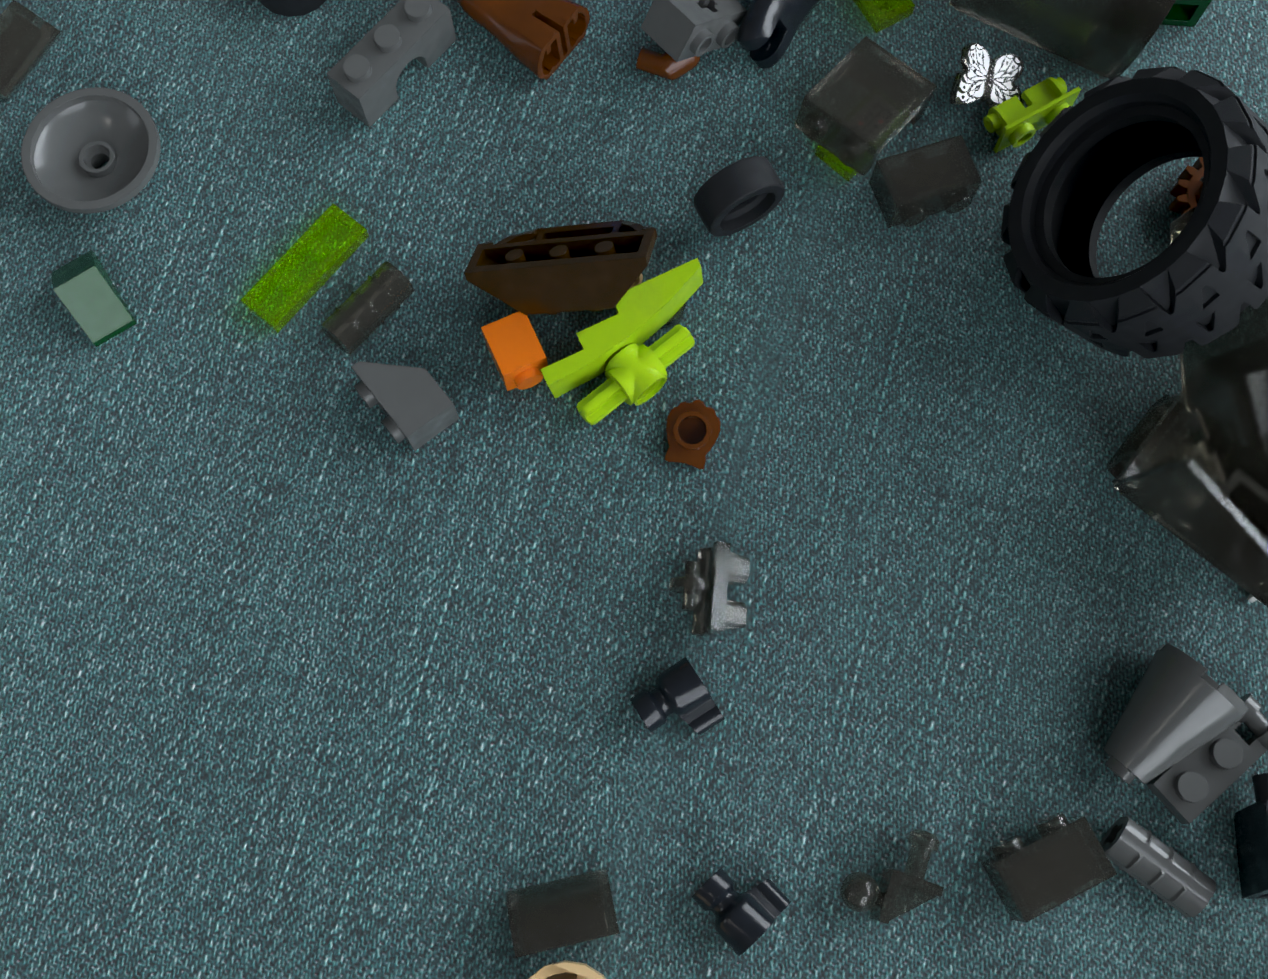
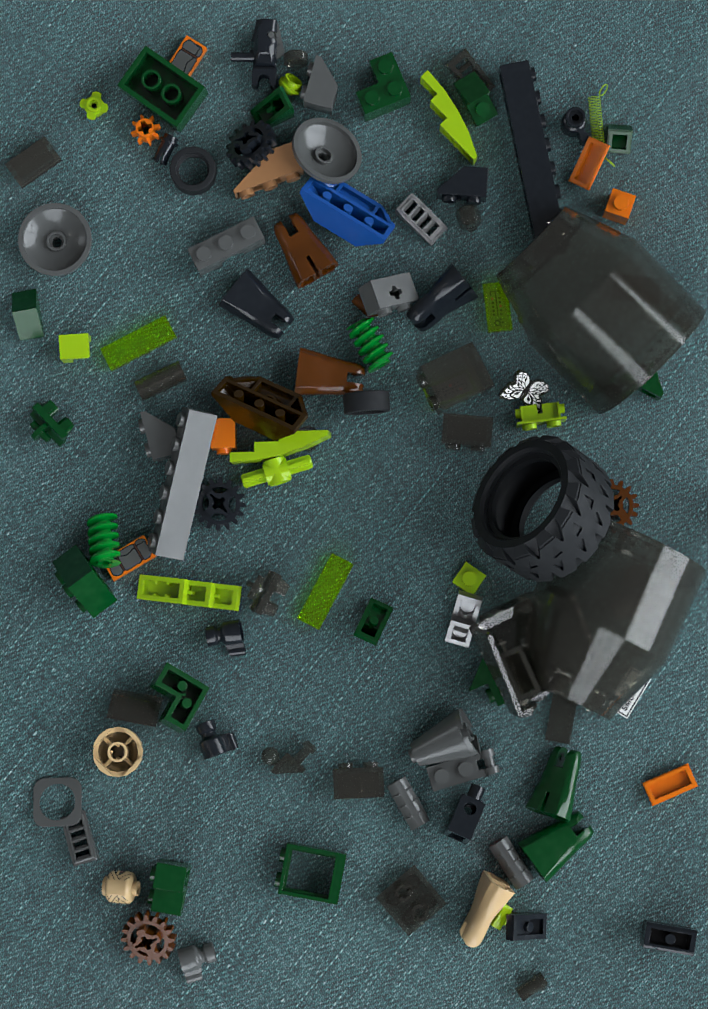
camera: 30 degrees right, 10 degrees up
reddish brown animal [664,399,721,469] -> none
none -> dark green hips [30,400,74,447]
none -> dark green brick [52,545,117,618]
none -> lime panel [59,333,91,363]
none -> green piece [87,513,121,568]
none -> tile [106,535,157,582]
none -> lime slope [137,574,242,611]
none -> brick [148,407,217,561]
none -> dark green brick [149,662,210,733]
none -> black gear [194,477,247,531]
none -> black piece [219,268,294,339]
none -> reddish brown piece [294,347,366,395]
none -> clear neon green tile [297,553,354,630]
none -> green piece [346,317,393,373]
none -> dark green slope [353,597,394,646]
none -> flat silver slope [445,590,483,648]
none -> lime plate [452,562,486,594]
none -> dark green slope [468,656,507,706]

